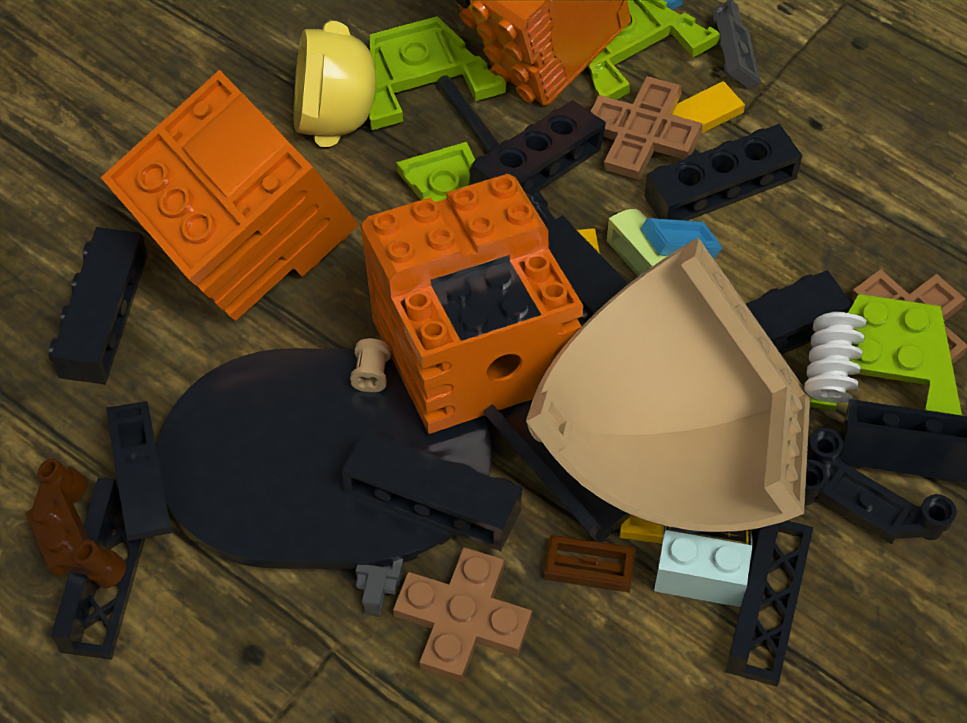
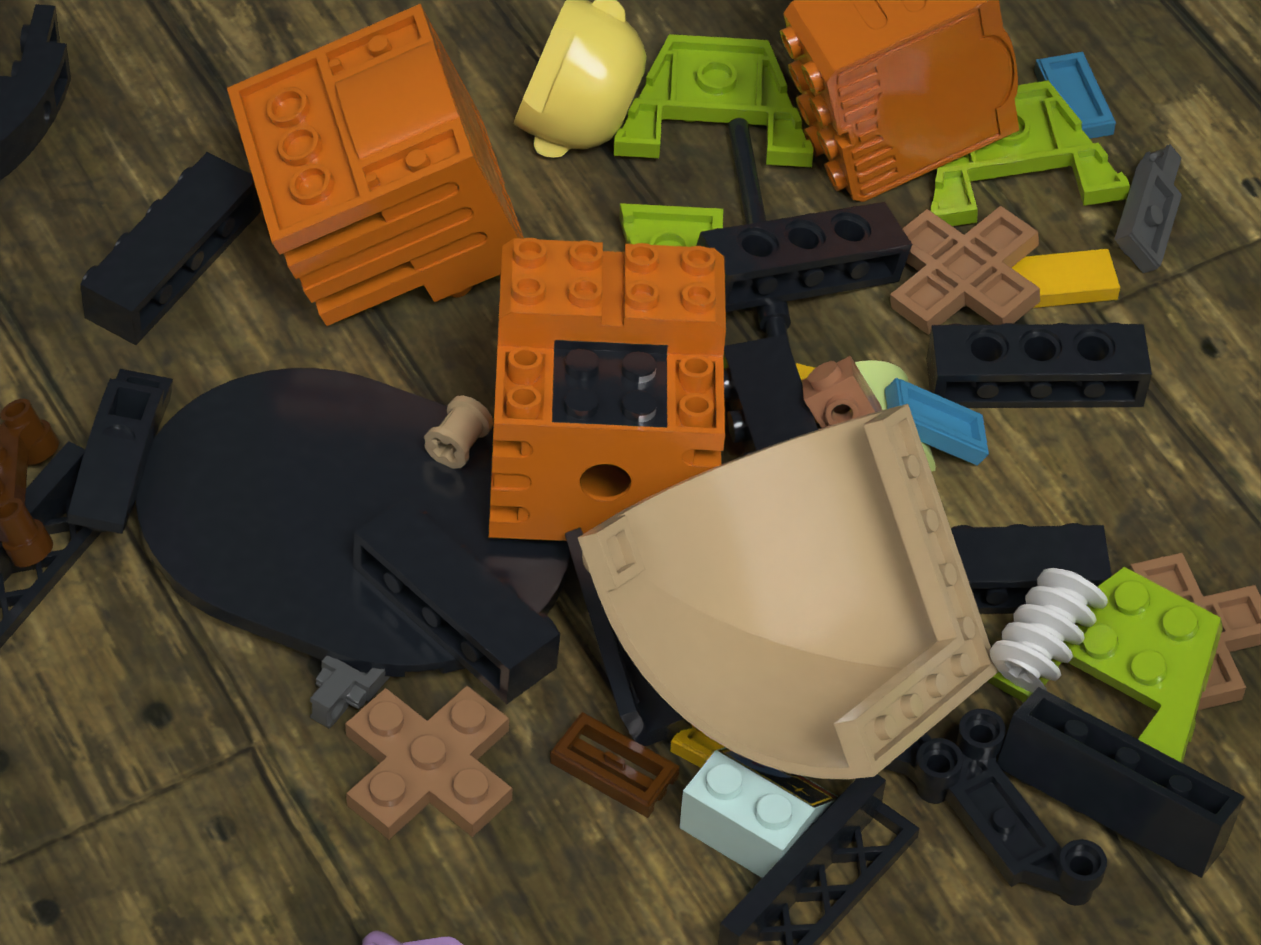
camera: 20 degrees right, 5 degrees down
none -> nougat brick [802,356,882,428]

